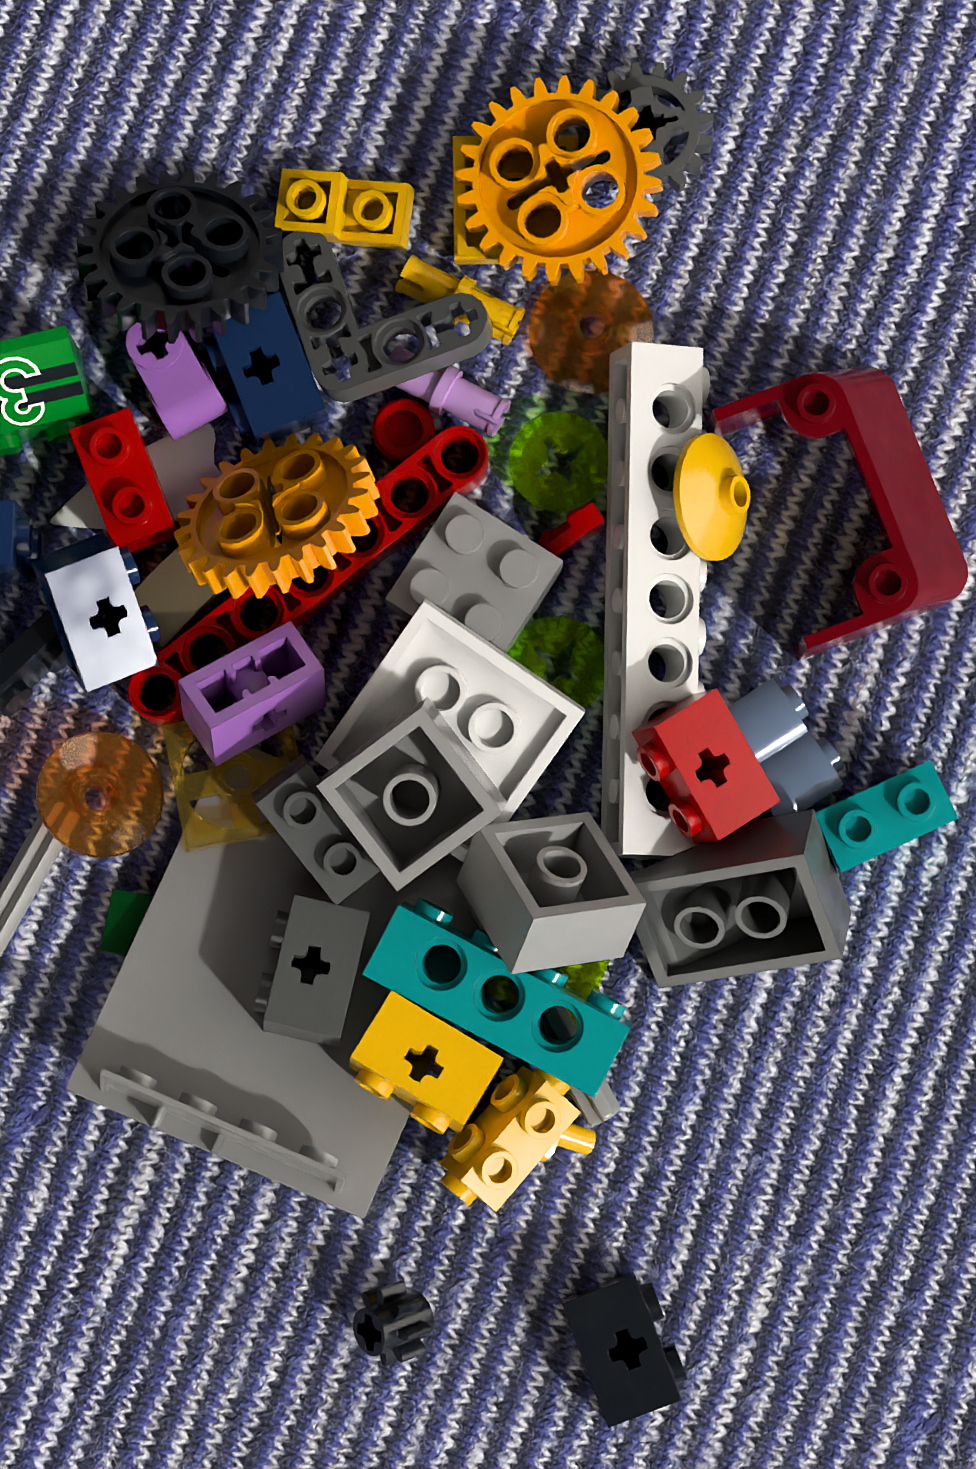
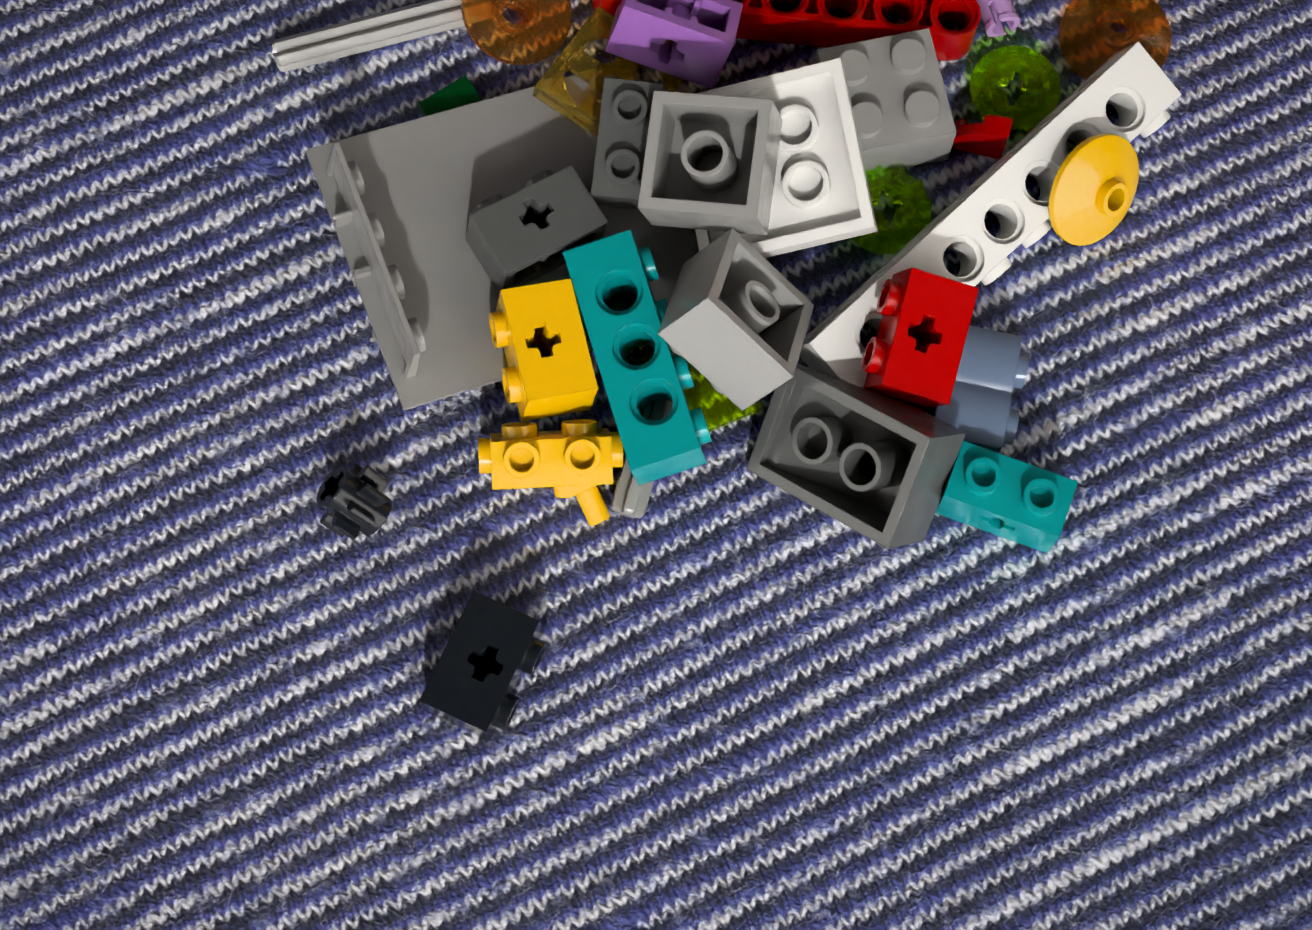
camera: 45 degrees right, 10 degrees down
dark red windscreen [706,366,968,661] -> none

